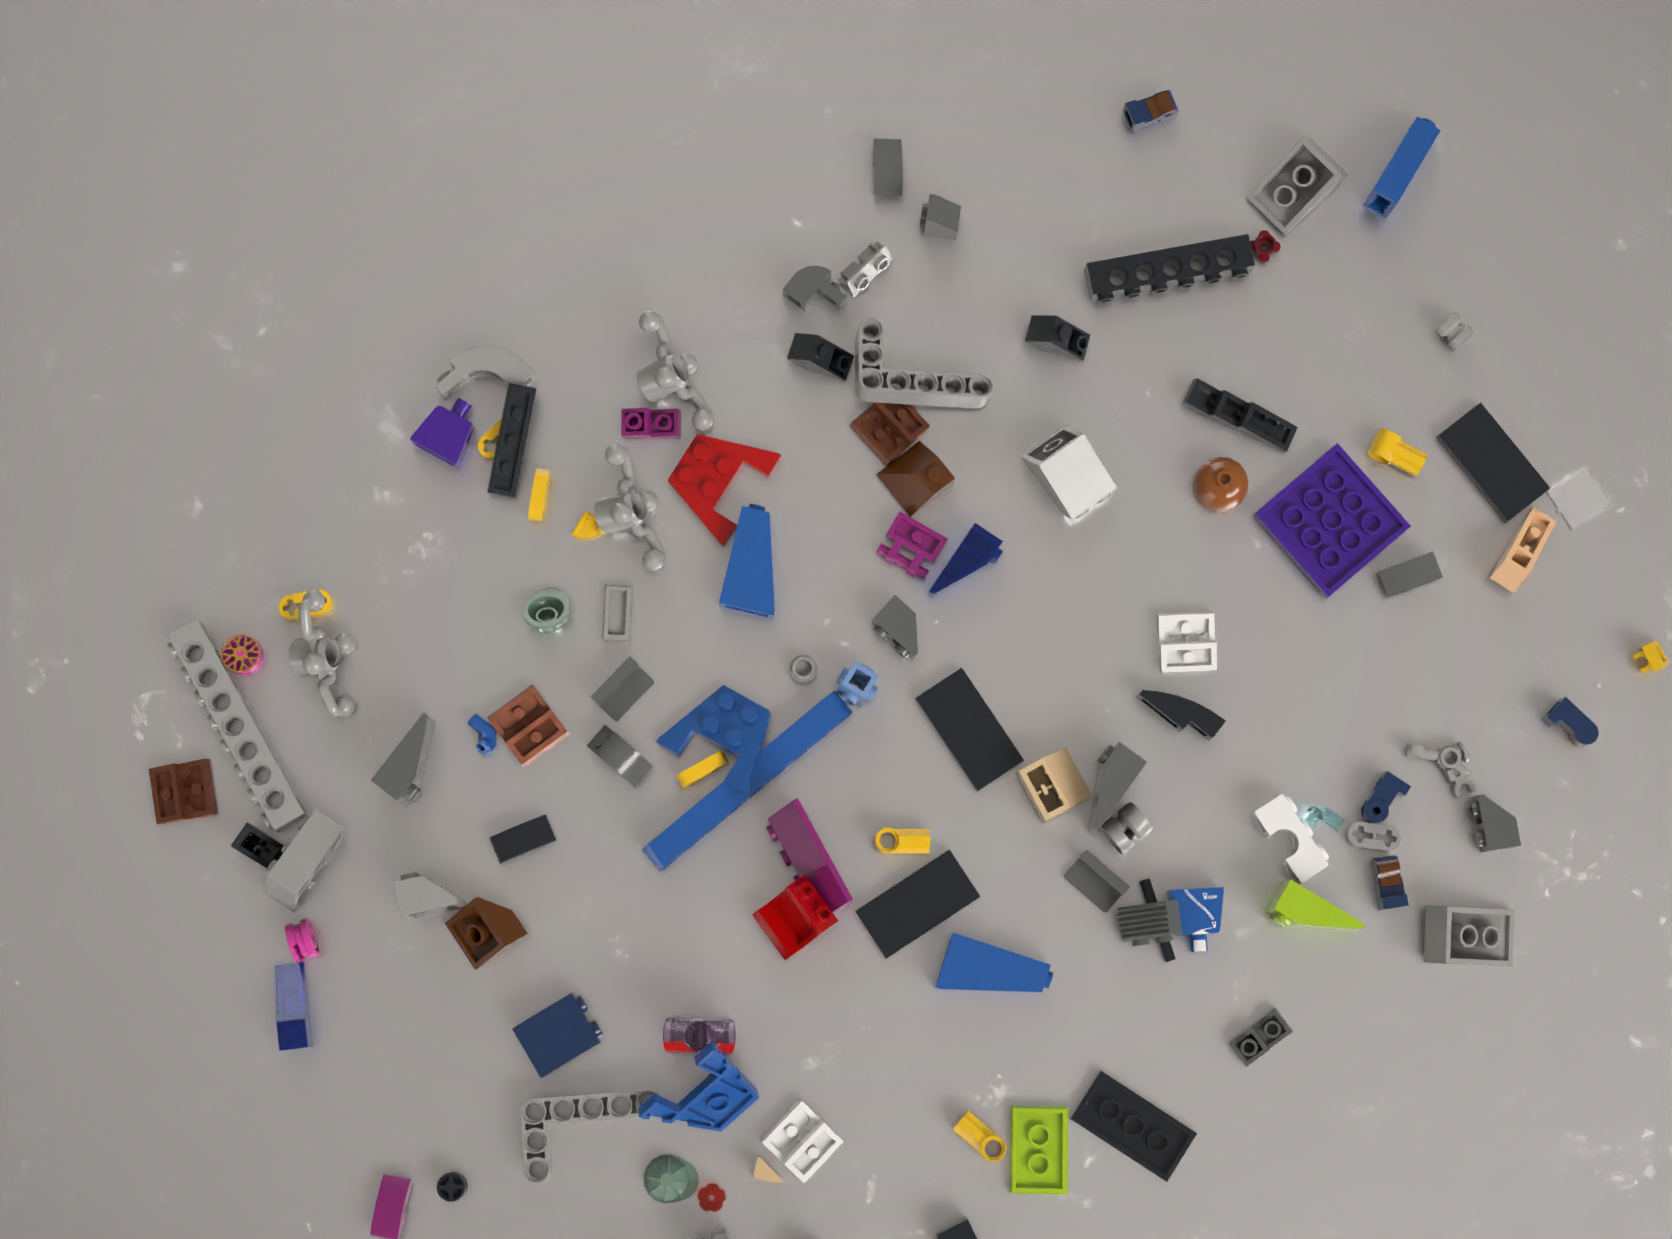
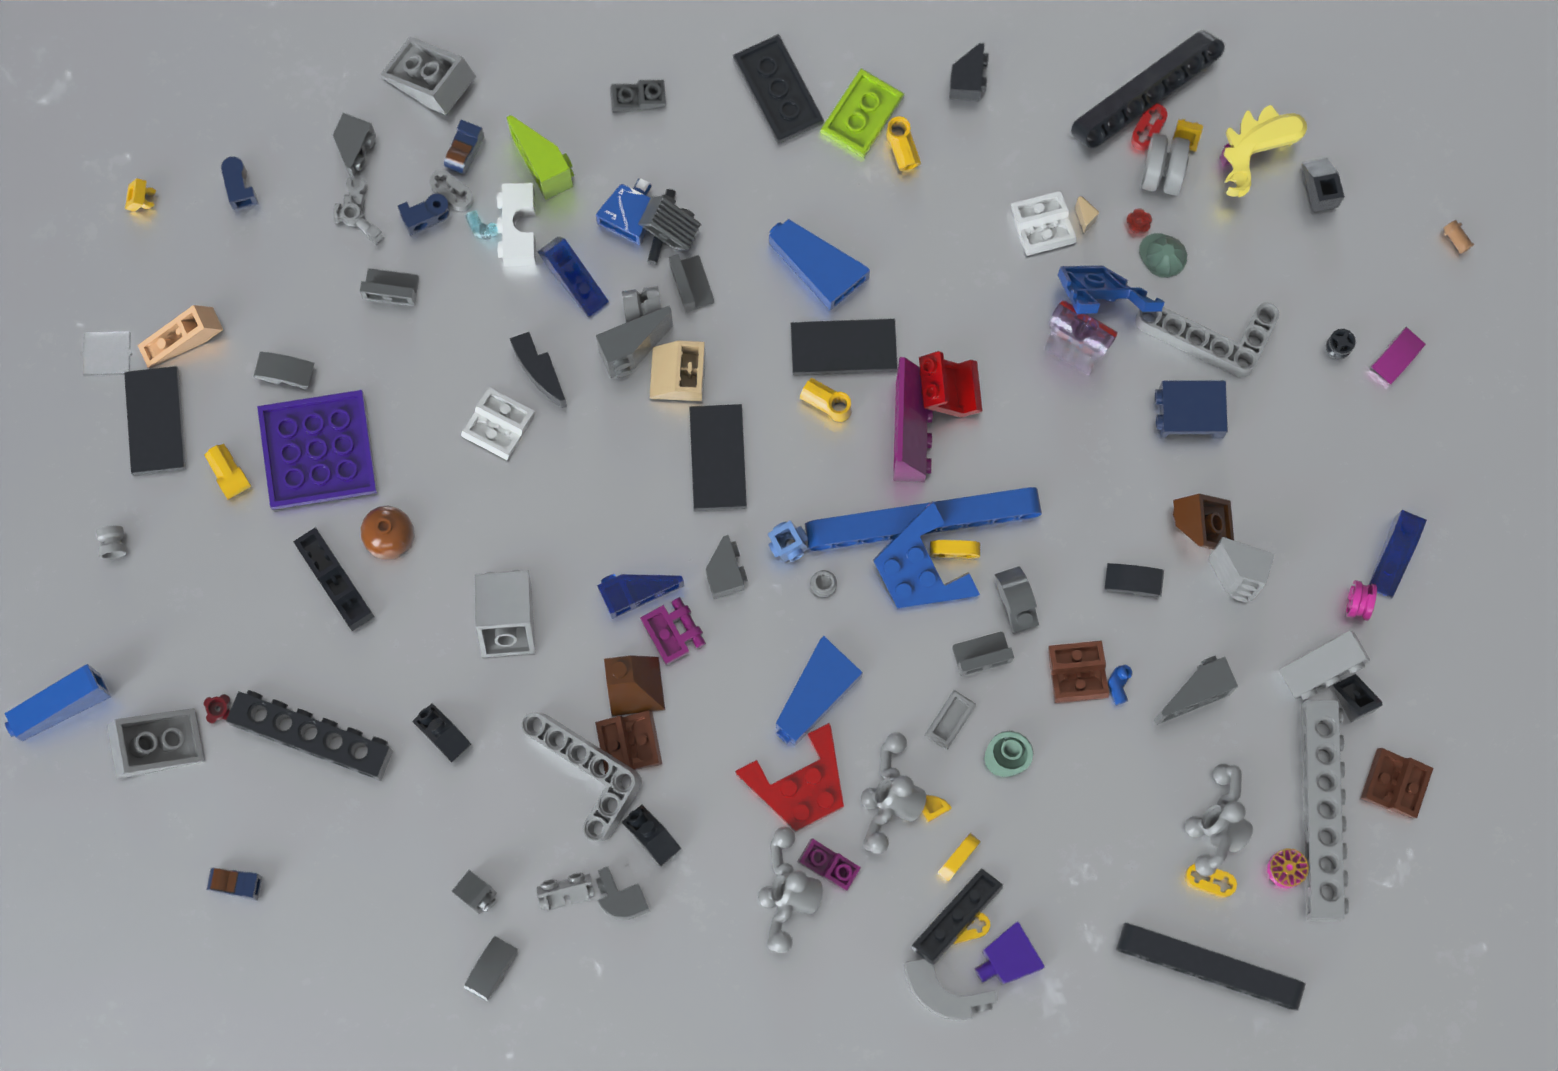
camera: 145 degrees left, 5 degrees down
none -> dark grey panel [360,268,419,306]
none -> clear blue slope [537,236,609,317]
none -> black beam [1116,923,1306,1011]

